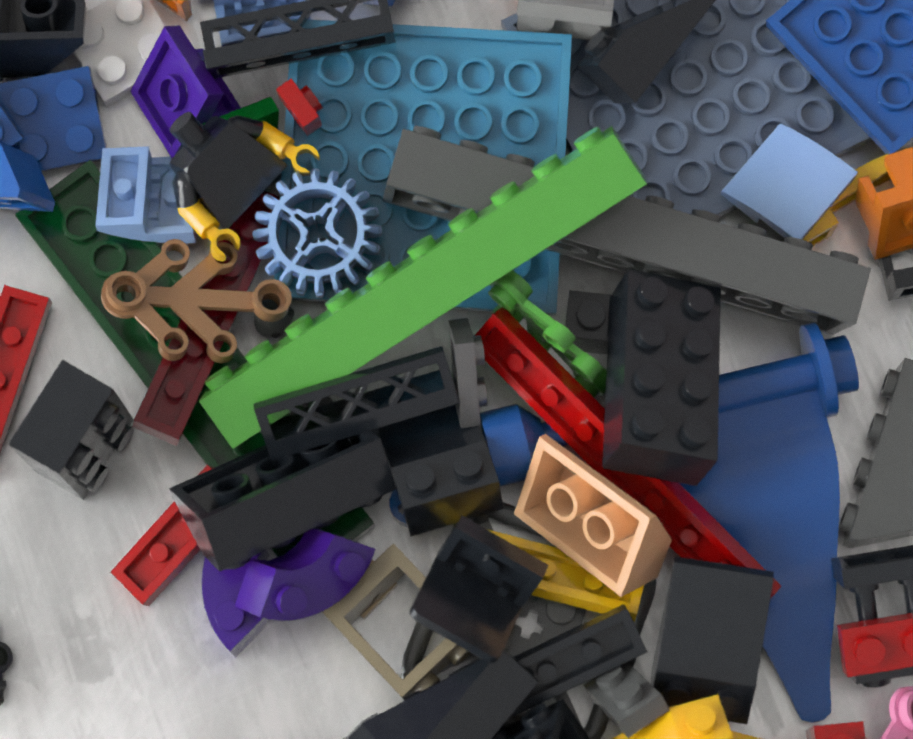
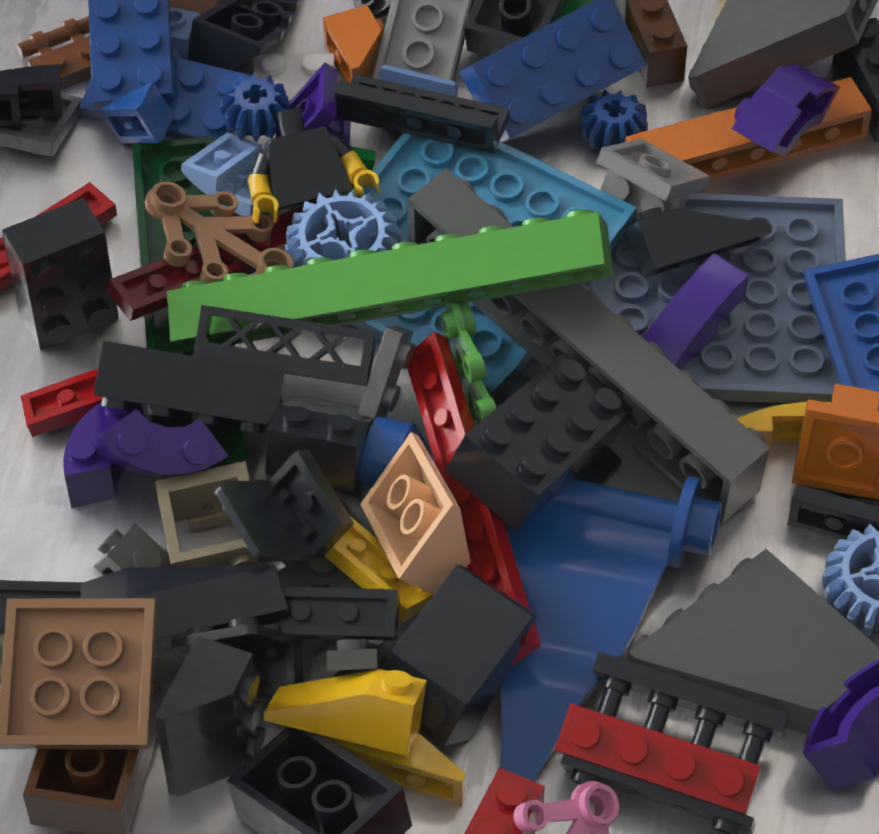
camera: 30 degrees right, 25 degrees down
red plate [276,78,323,136] -> none
light blue slope [720,123,858,240] -> none
none -> dark grey bracket [93,523,171,573]
none -> blue gear [220,72,290,143]
none -> dark purple slope [643,253,749,370]

